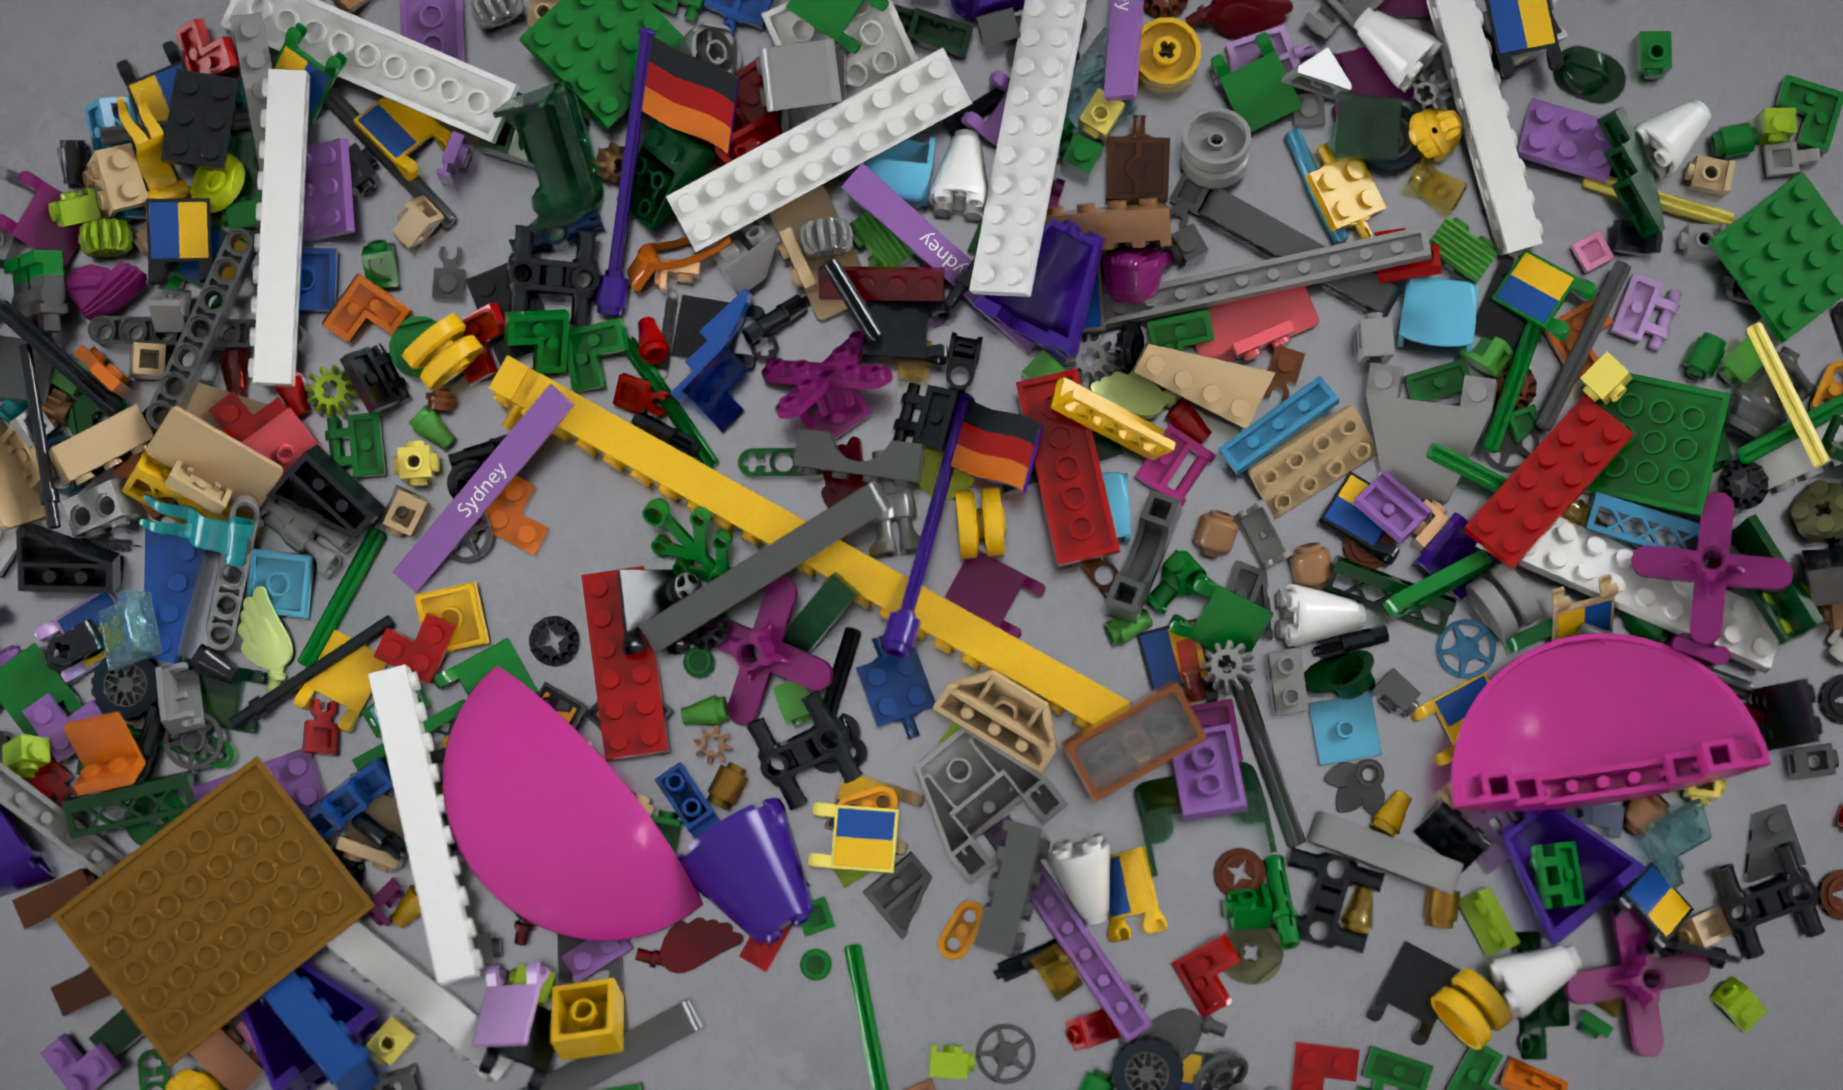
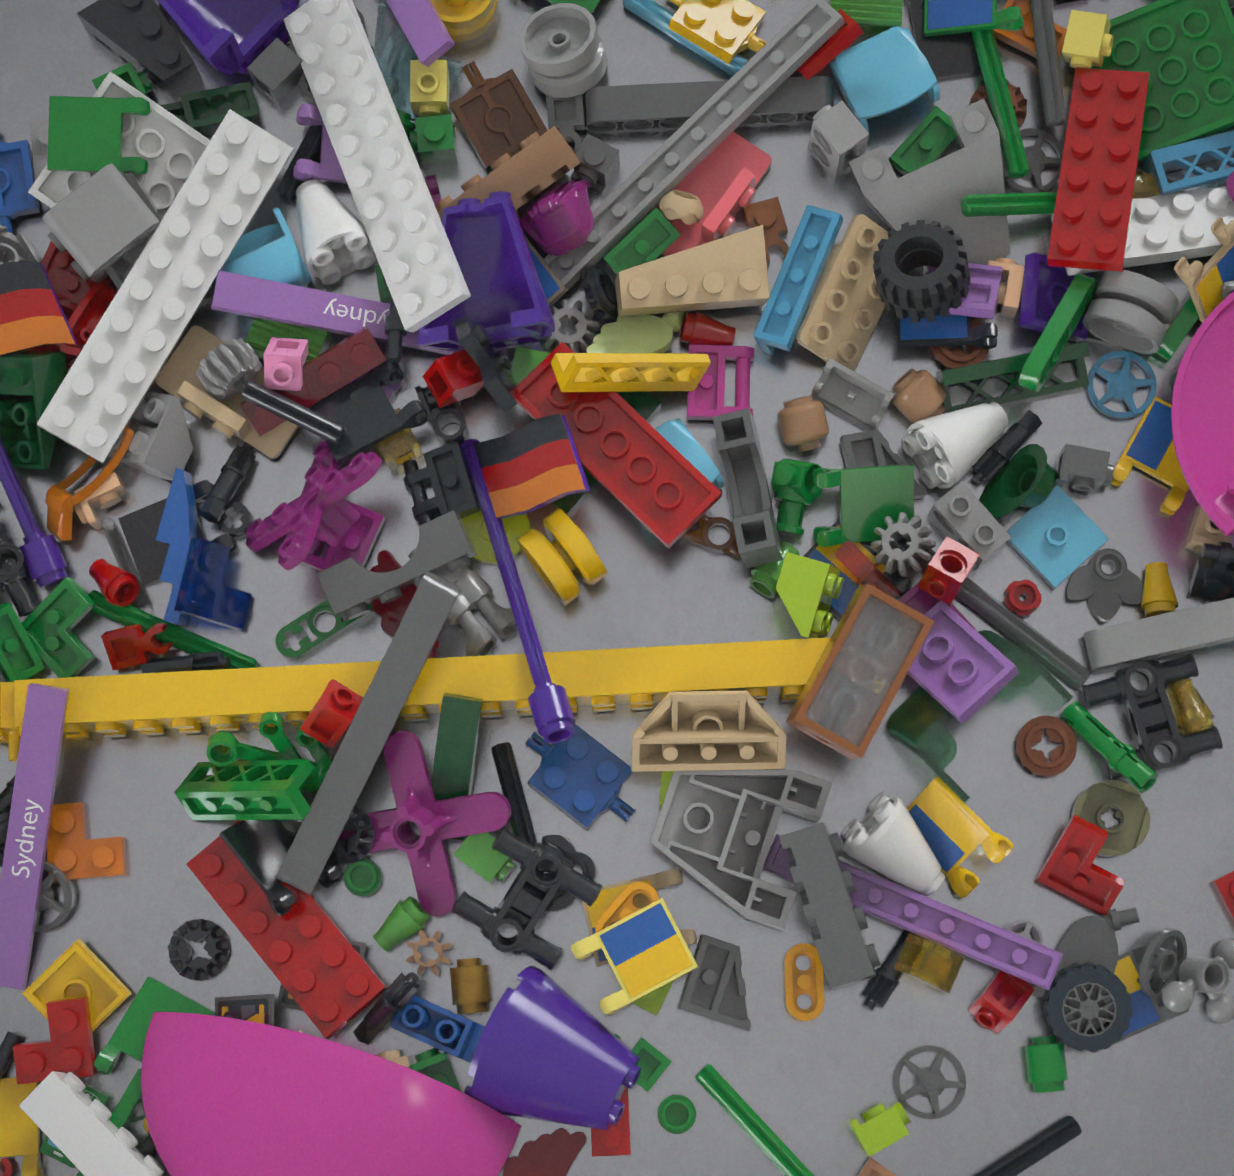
camera: 30 degrees left, 5 degrees down
magenta flag [944,550,1046,639] -> none
green brick [1223,884,1273,931] -> none
bright green panel [1459,337,1514,380] -> none
green tile [1508,404,1537,445] -> none
none -> green fence [174,759,314,820]
none -> bright pink bracket [264,337,309,391]
none -> red bracket [299,679,363,749]
none -> black piece [353,972,420,1045]
none -> red brick [422,349,483,408]
none -> black plate [454,315,517,412]
none -> tan plate [659,190,704,225]
none -> lime slope [776,552,844,638]
none -> black tyre [873,220,971,323]
none -> red brick [917,536,980,605]
none -> red plate [1004,579,1042,616]

